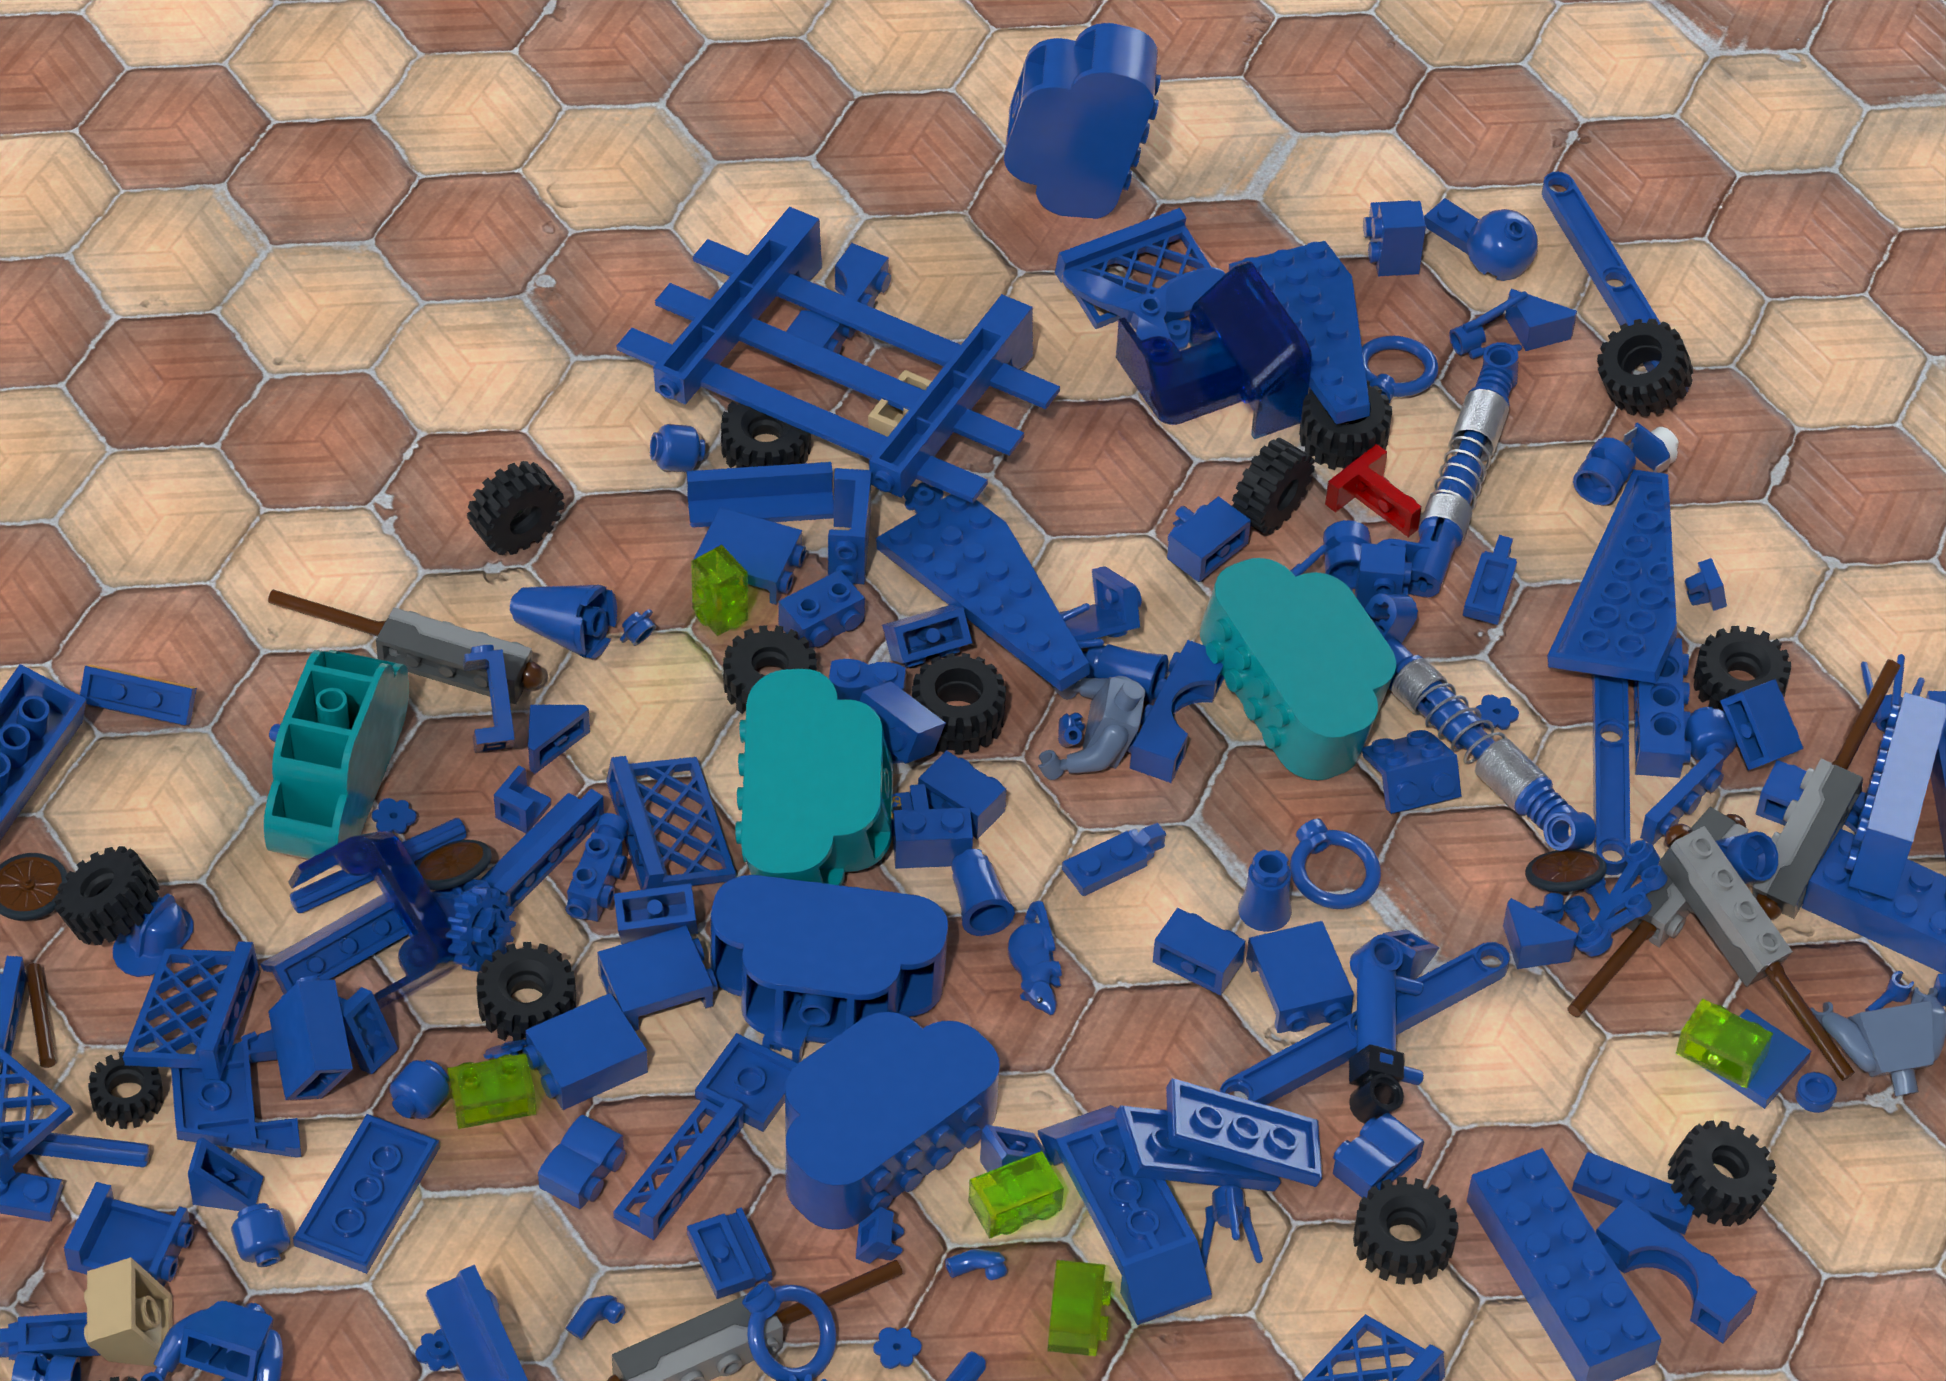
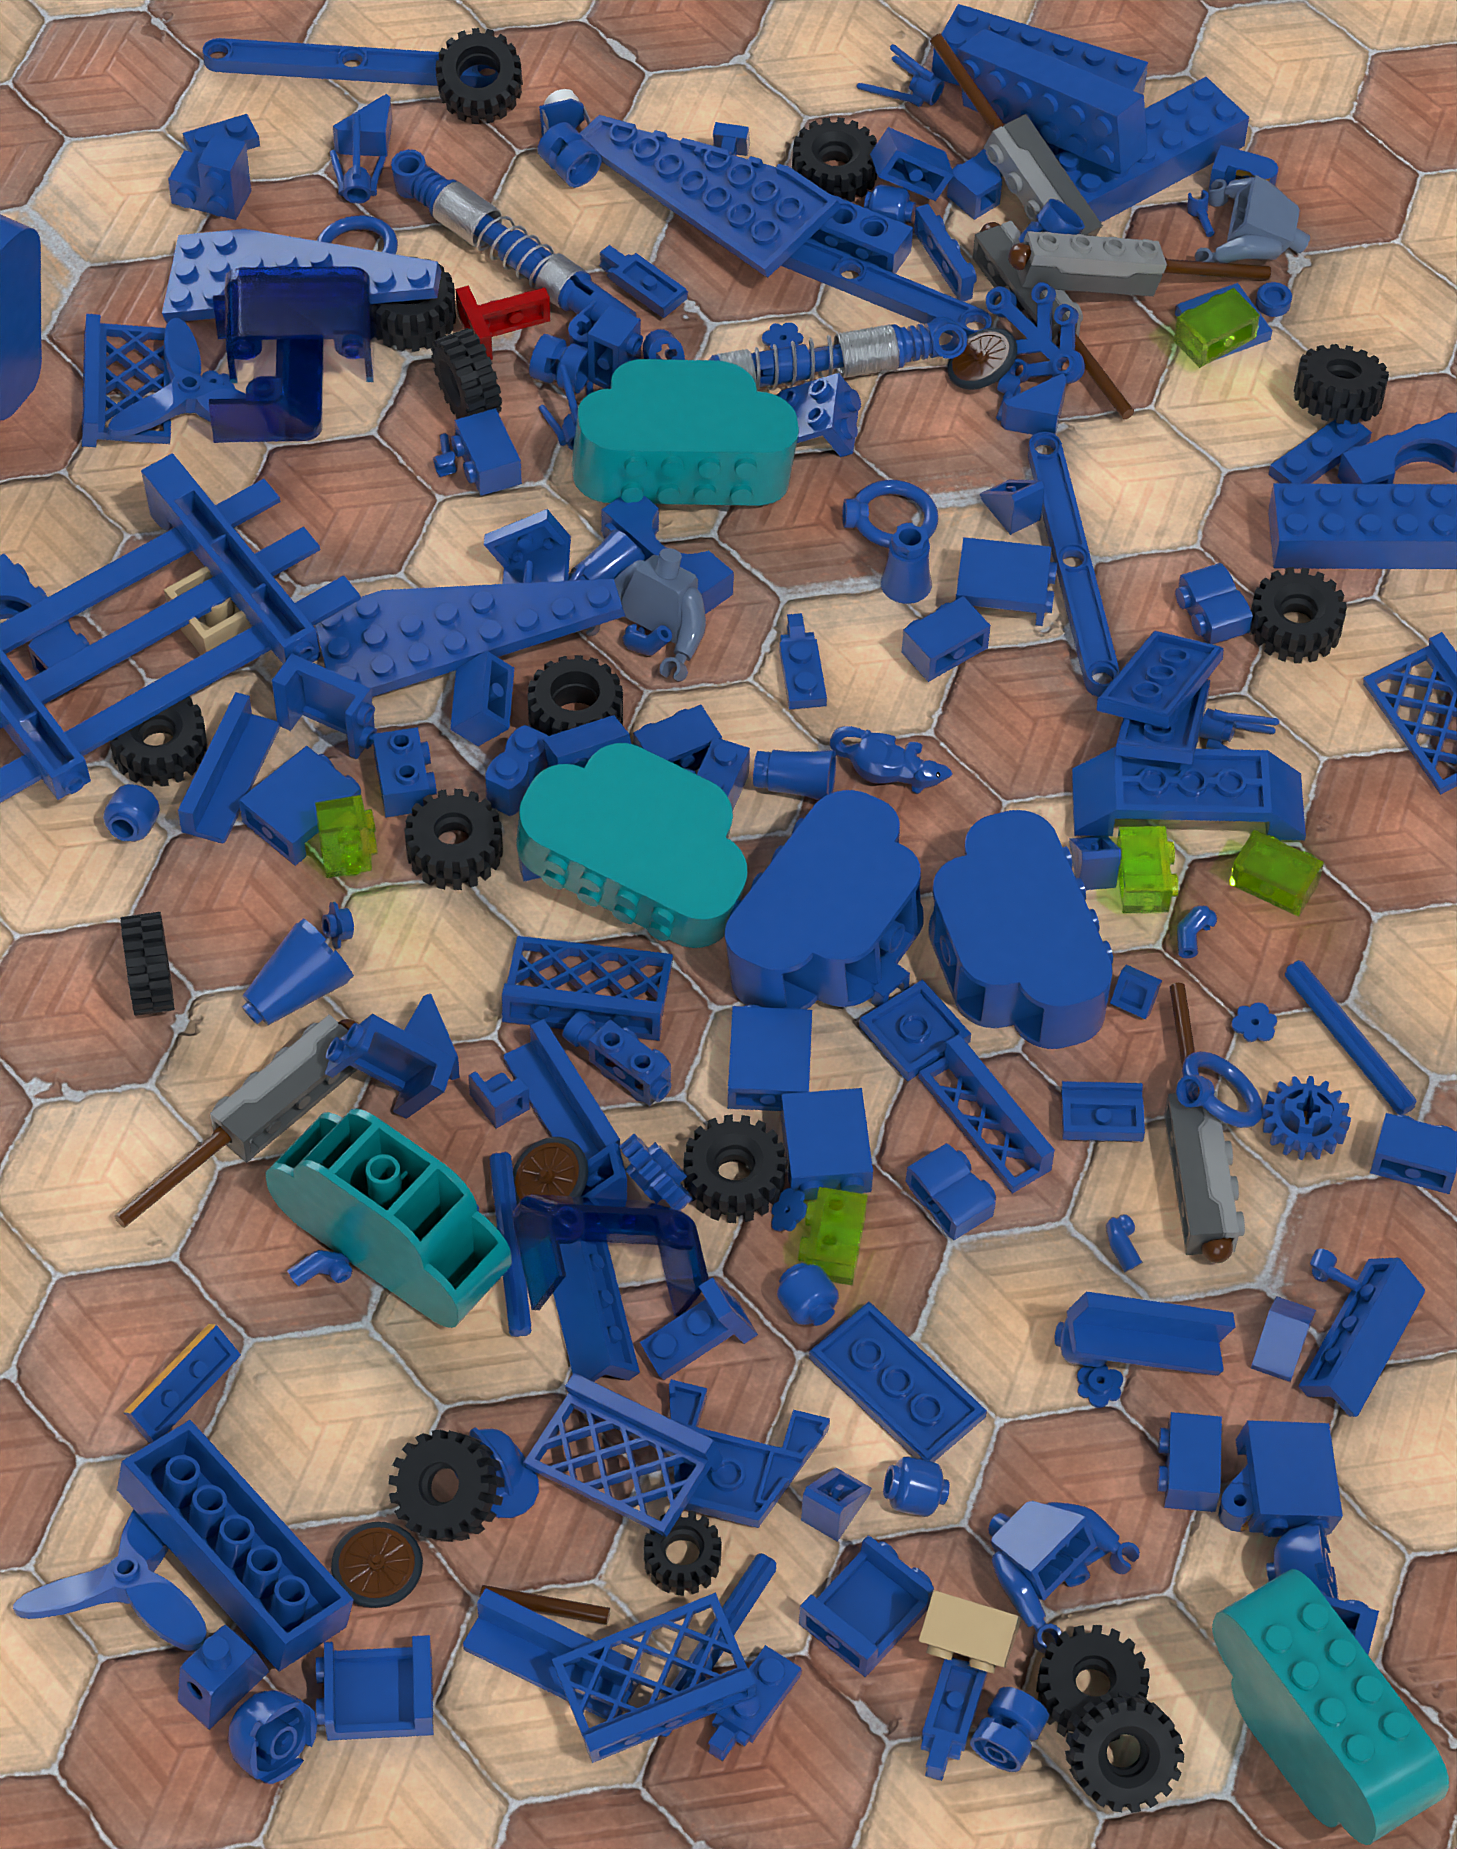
camera: 65 degrees left, 5 degrees up
blue brick [268,976,353,1100] -> none
blue brick [614,883,698,944] -> none
blue piece [1349,934,1424,1124] -> none
blue cylinder [1466,209,1538,281] -> none

